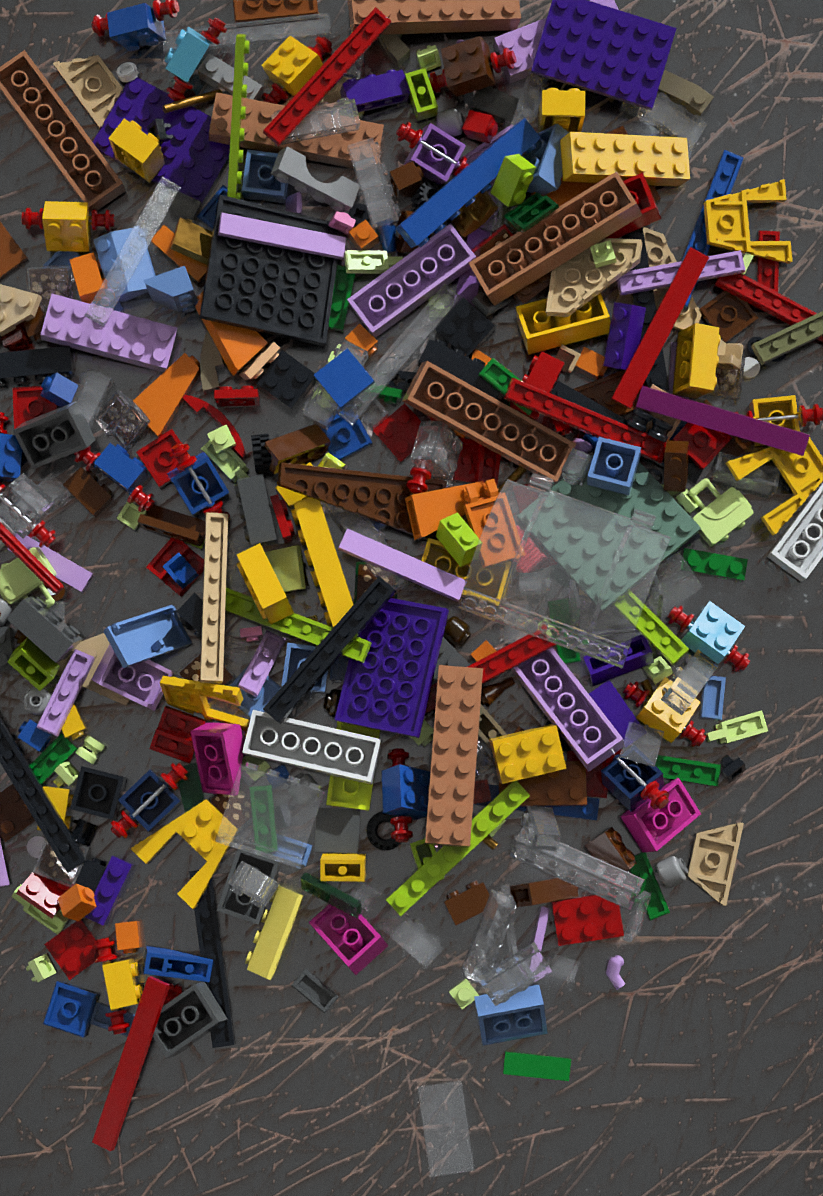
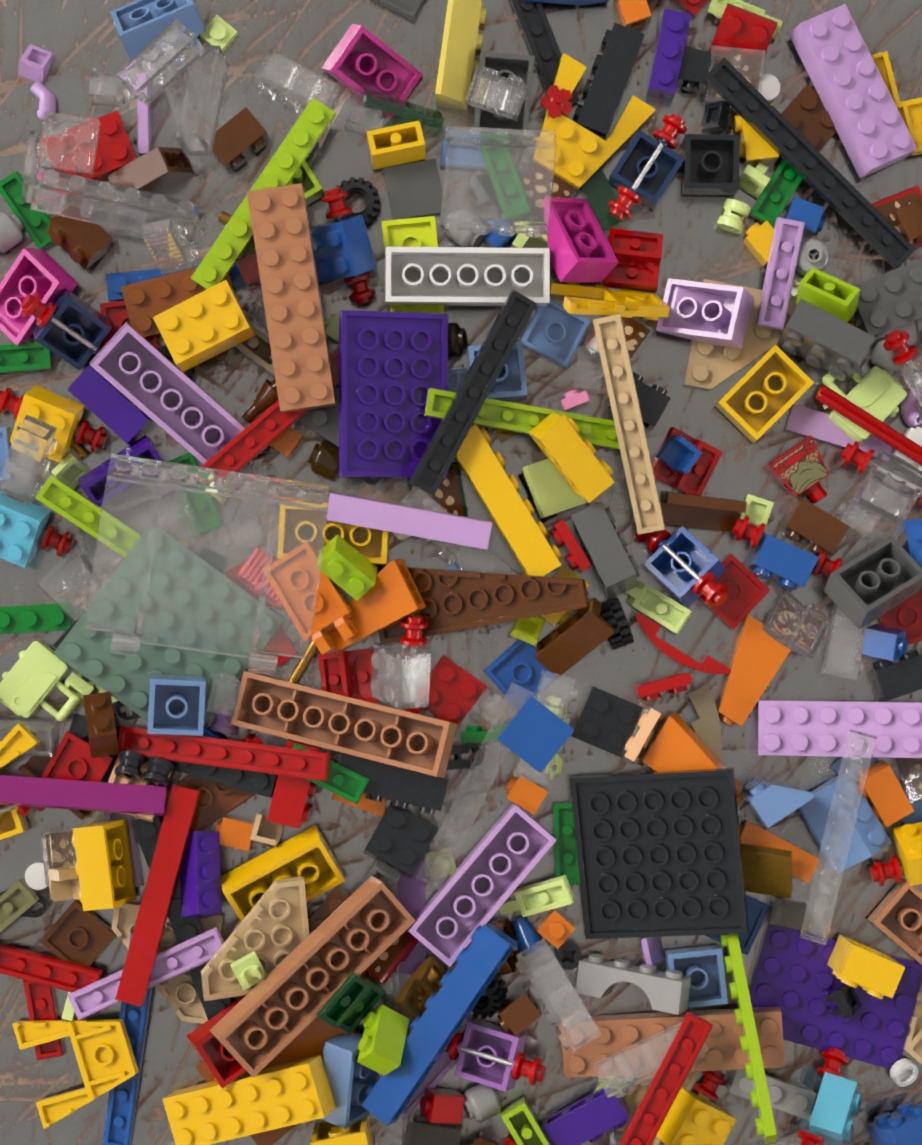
camera: 175 degrees right, 5 degrees up
orange brick [58,884,97,921] -> none
medium blue container [104,605,192,668] -> none
pearl gold bar [162,89,223,113] -> none
yellowish green plate [207,425,236,454] -> none
lavender tile [218,213,346,260] -> none
lavender tile [238,630,286,697] -> none
bright pink plate [328,211,356,234] -> none
clear piece [619,722,664,767] -> none
none -> lavender slope [18,44,55,83]
none -> clear plate [37,112,101,175]
none -> red plant [540,85,573,119]
none -> black brick [573,23,645,140]
none -> yellow brick [715,344,814,443]
none -> torso [765,435,829,504]

